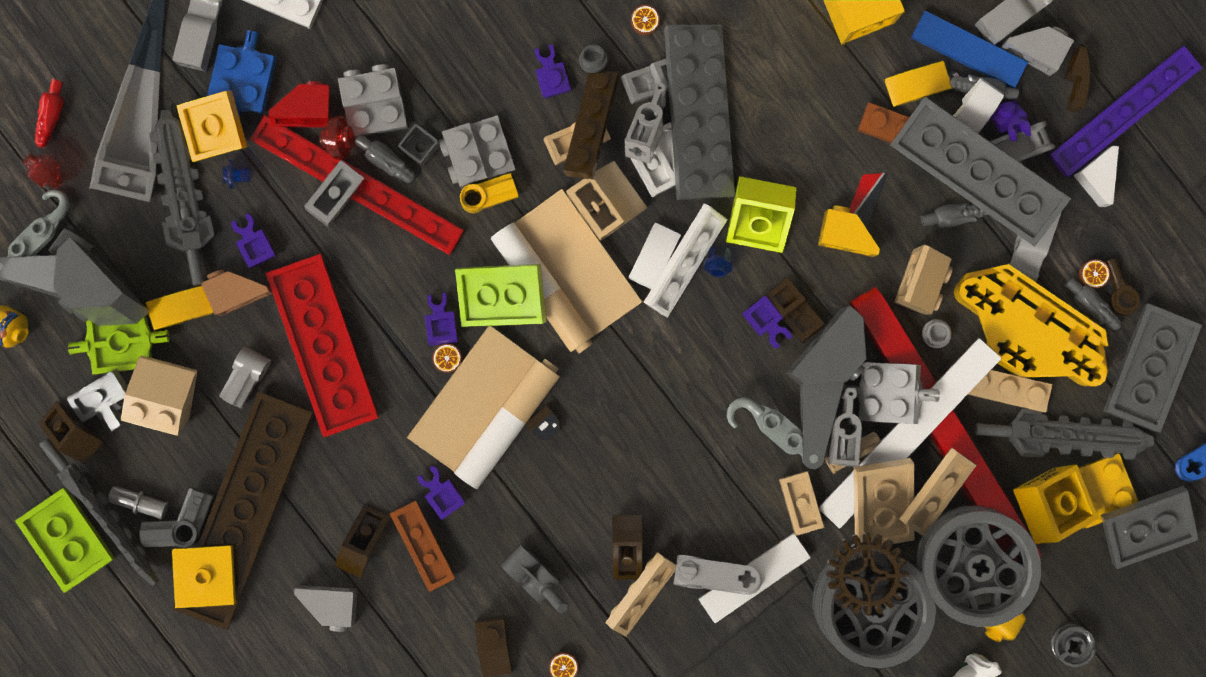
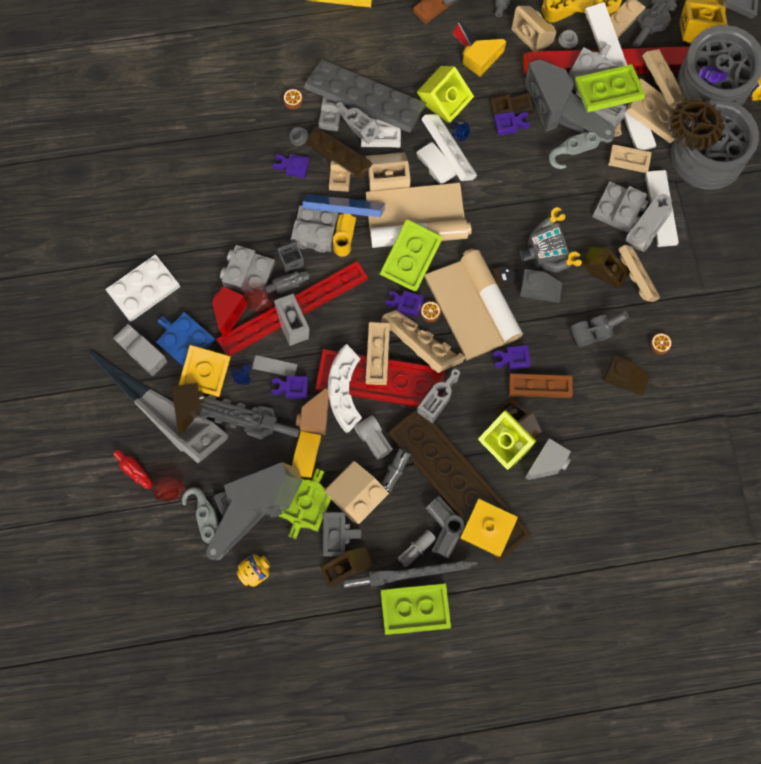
camera: 55 degrees left, 15 degrees down
none -> dark brown slope [172,383,204,434]
none -> light grey sticker [252,355,298,376]
none -> blue tile [303,194,385,217]
none -> white tile [328,344,362,433]
none -> tan plate [366,322,390,385]
none -> tan wing [381,310,465,373]
none -> dark grey pin [381,448,411,492]
none -> light grey piece [417,369,460,423]
none -> neon yellow slope [478,410,536,470]
none -> dark grey slope [519,269,562,303]
none -> torso [520,208,582,273]
none -> lime plate [575,64,645,112]
none -> light grey plate [592,181,648,233]
none -> dark purple plate [698,65,728,83]

